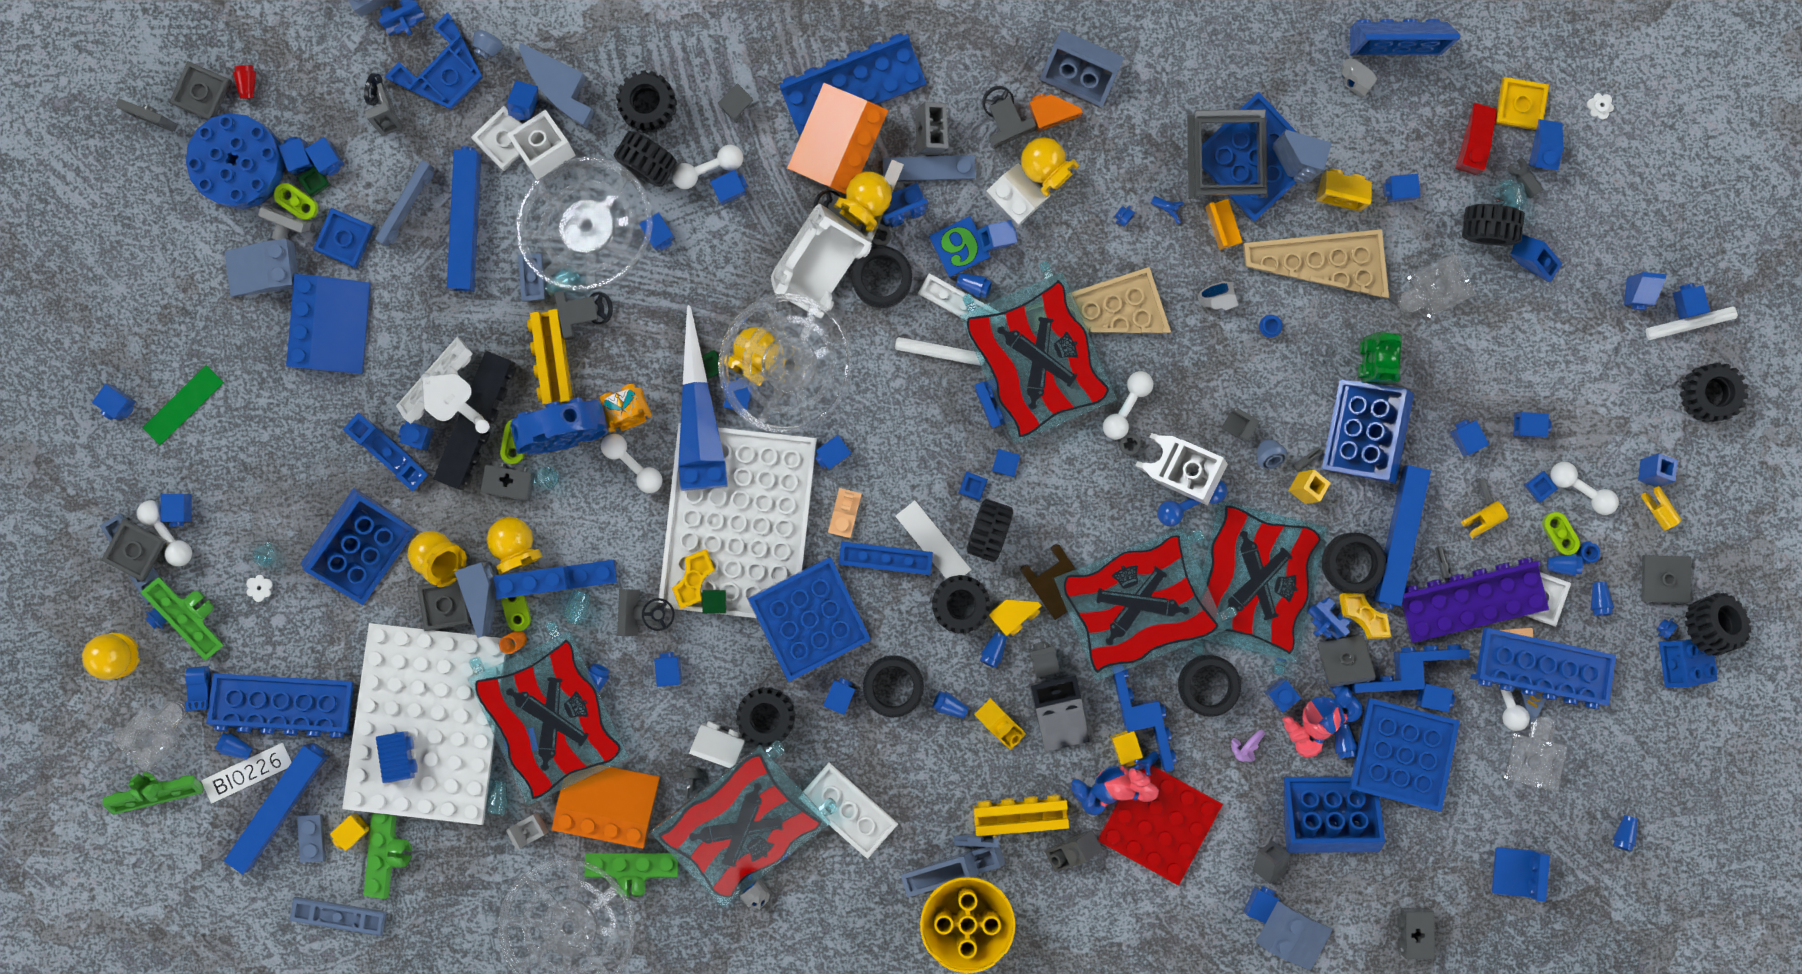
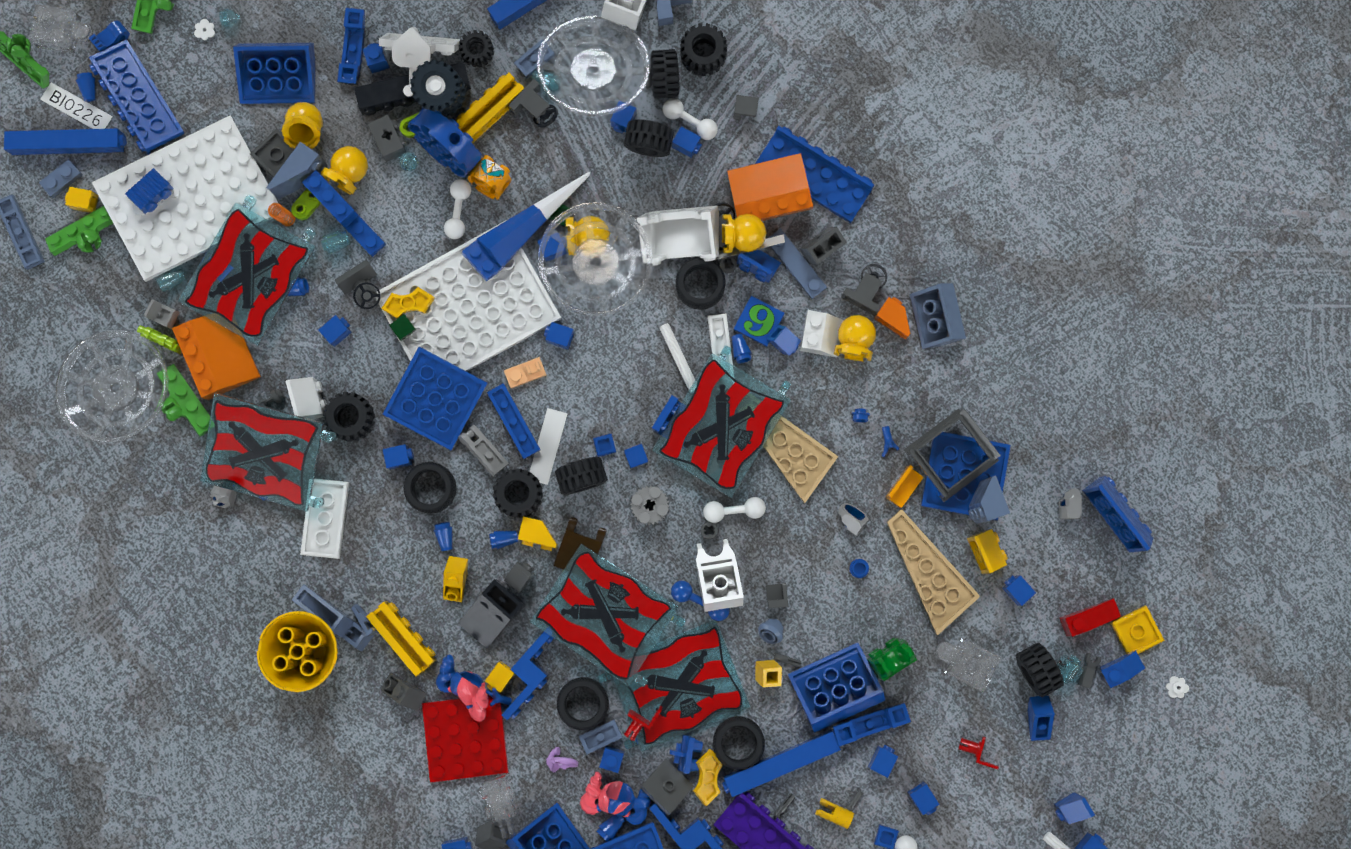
camera: 55 degrees right, 5 degrees down
none -> lime plate [137,325,182,354]
none -> black plate [410,60,466,116]
none -> light grey plate [458,425,509,477]
none -> black tyre [459,30,494,67]
none -> clear brick [480,772,519,838]
none -> sand blue plate [579,719,623,754]
none -> black tyre [624,119,674,157]
none -> red bracket [624,705,663,741]
none -> light grey brick [630,486,669,525]
none -> blue slope [833,703,911,746]
none -> red bracket [958,736,999,770]

